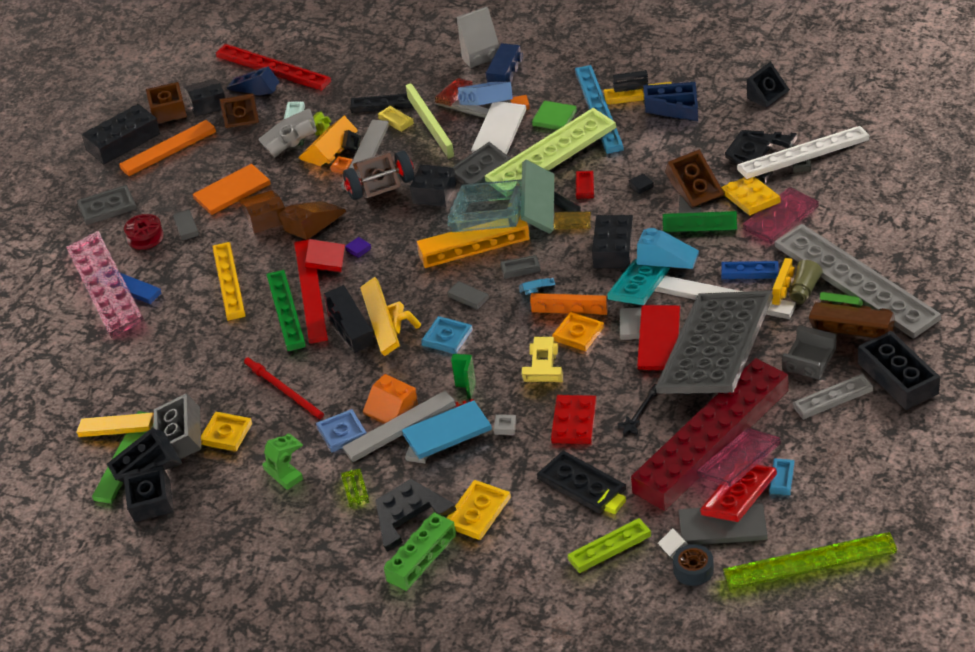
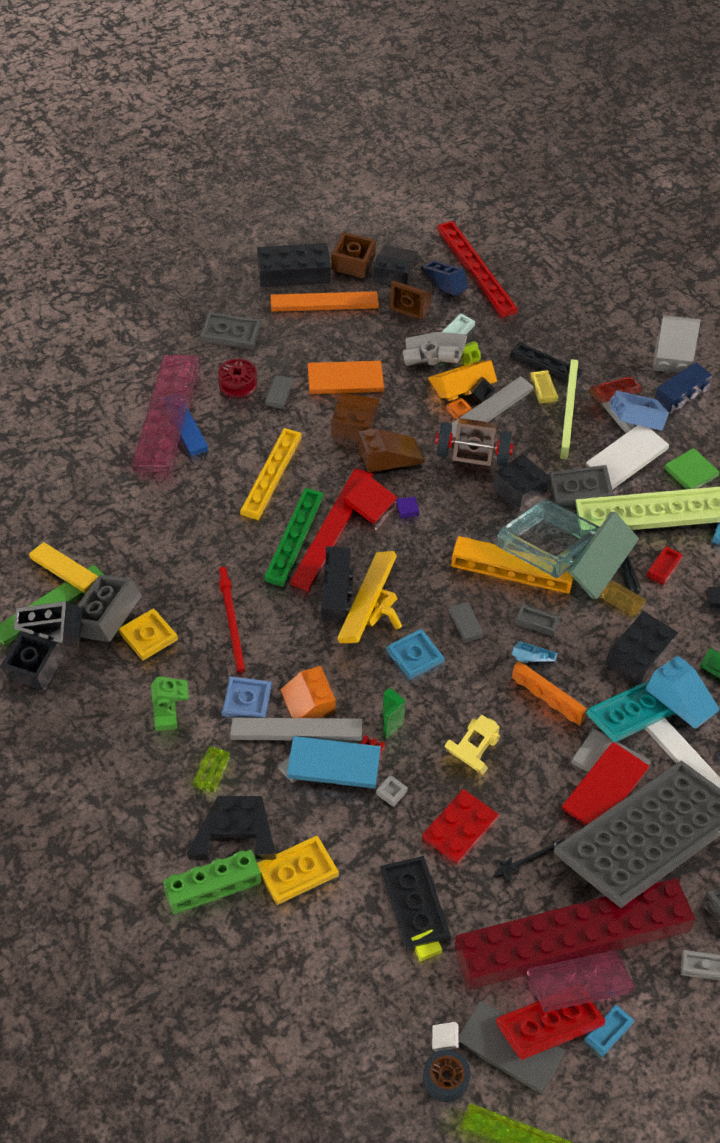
camera: 25 degrees right, 10 degrees up
orange tile [510,95,530,110] -> none
light orange tile [552,312,604,352] -> none
lime plate [567,518,651,573] -> none

